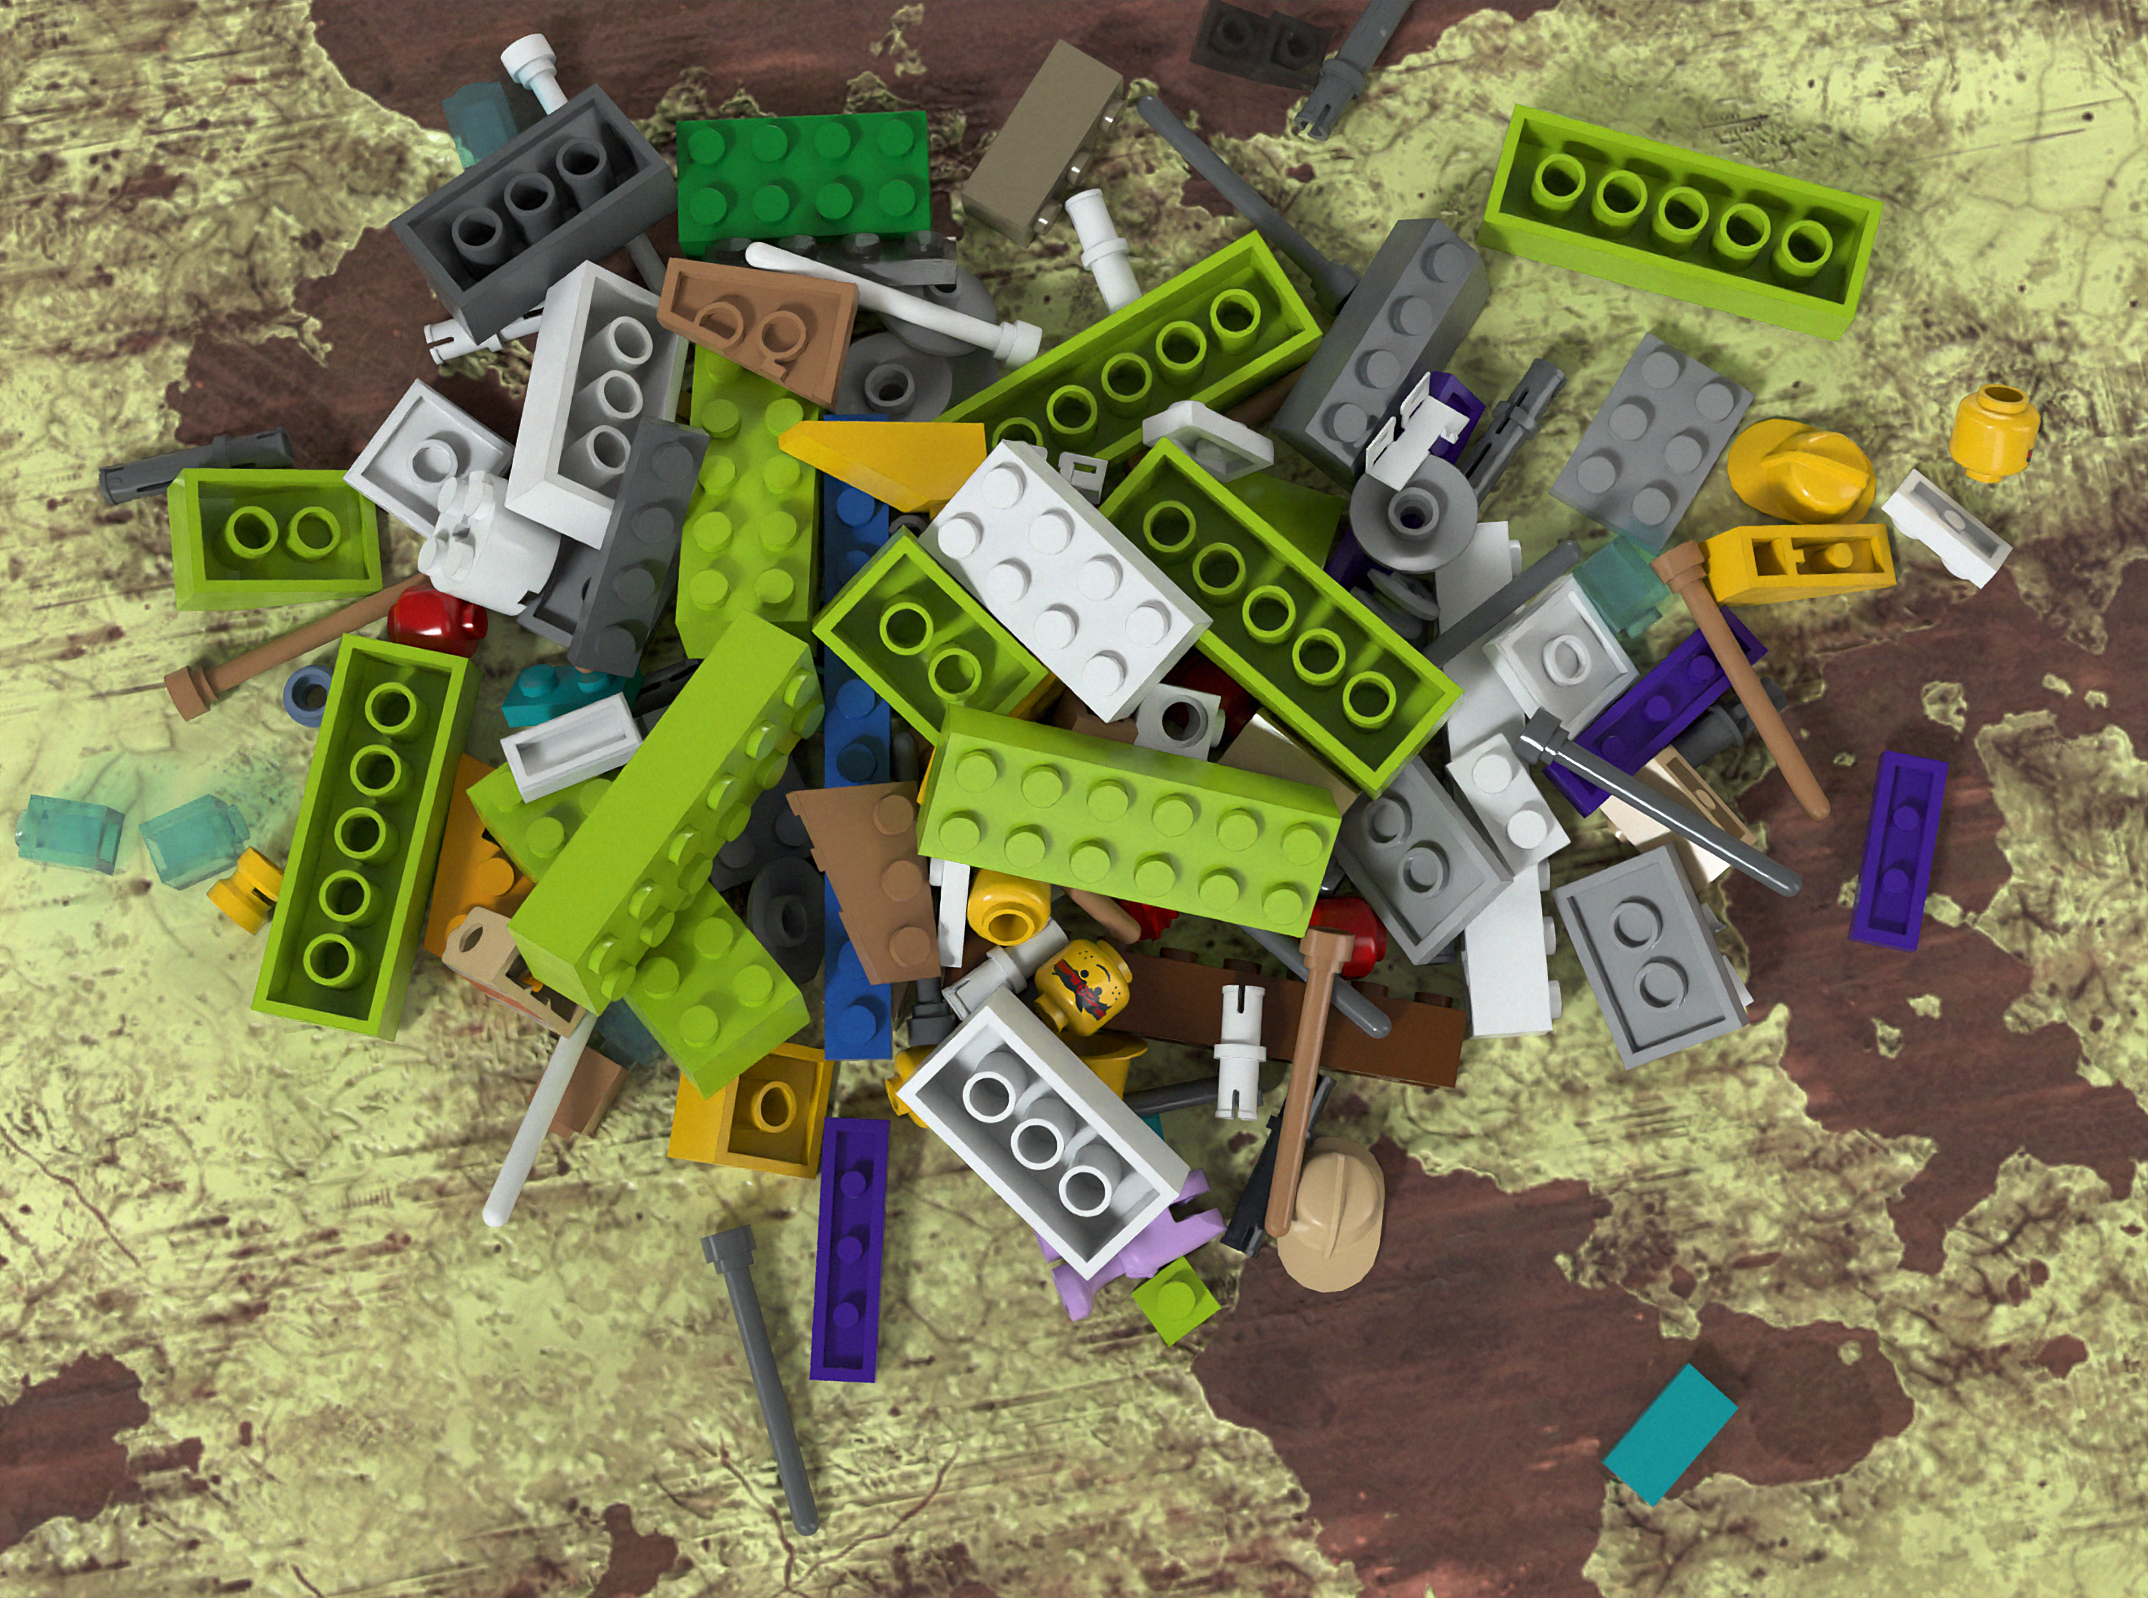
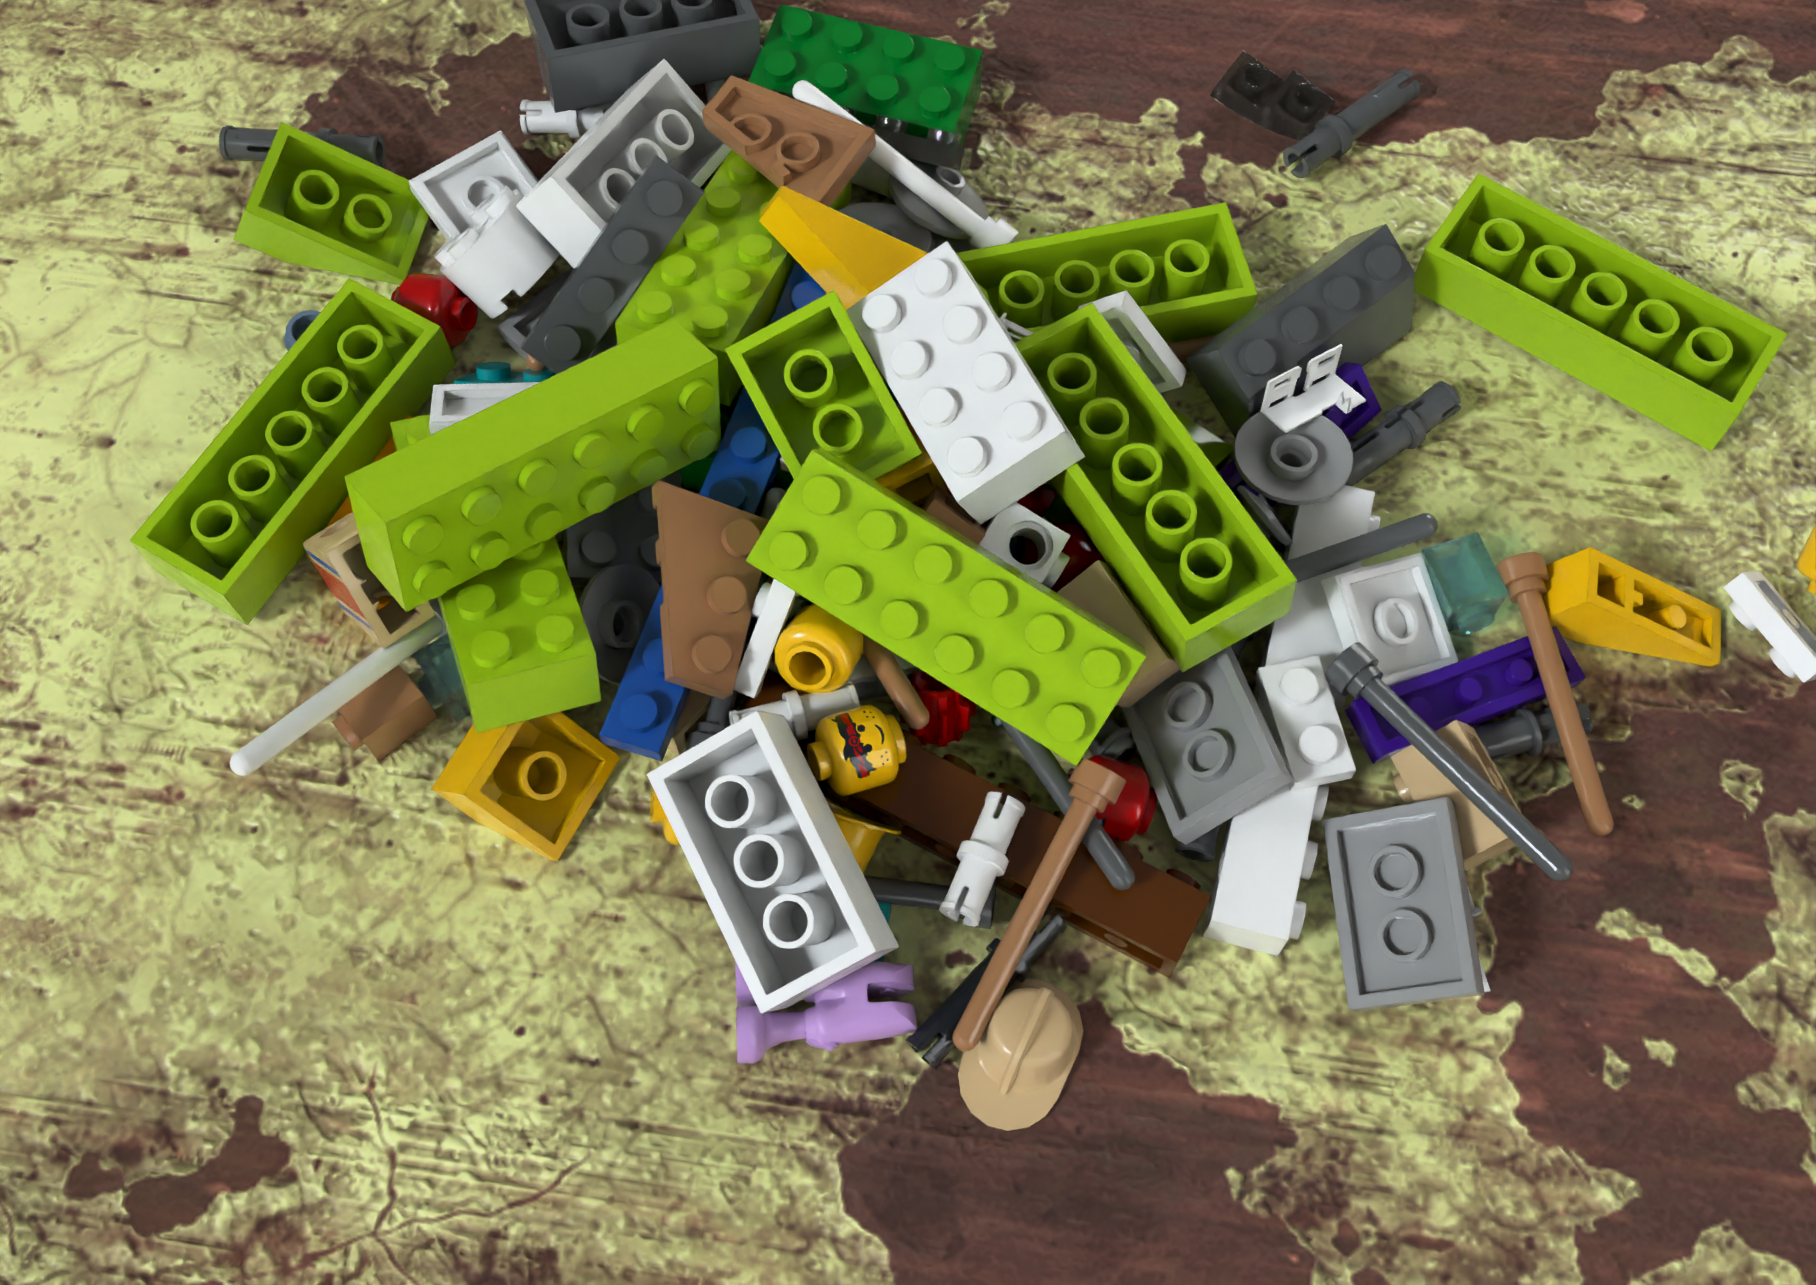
camera: 15 degrees right, 15 degrees down
clear light blue brick [15,794,125,877] -> none
clear light blue brick [138,794,250,891] -> none
medium nougat piece [164,573,432,722] -> none
yellow wheel [206,846,284,935] -> none
dark grey piece [700,1224,820,1536] -> none
dark purple plate [809,1117,891,1383] -> none
dark tan brick [961,39,1127,249] -> none
white pin [1064,188,1142,315] -> none
lime plate [1130,1256,1221,1347] -> none
dark grey piece [1137,95,1363,317] -> none
light grey plate [1549,332,1755,557] -> none
yellow piece [1727,418,1876,525] -> none
dark purple plate [1847,750,1949,953] -> none

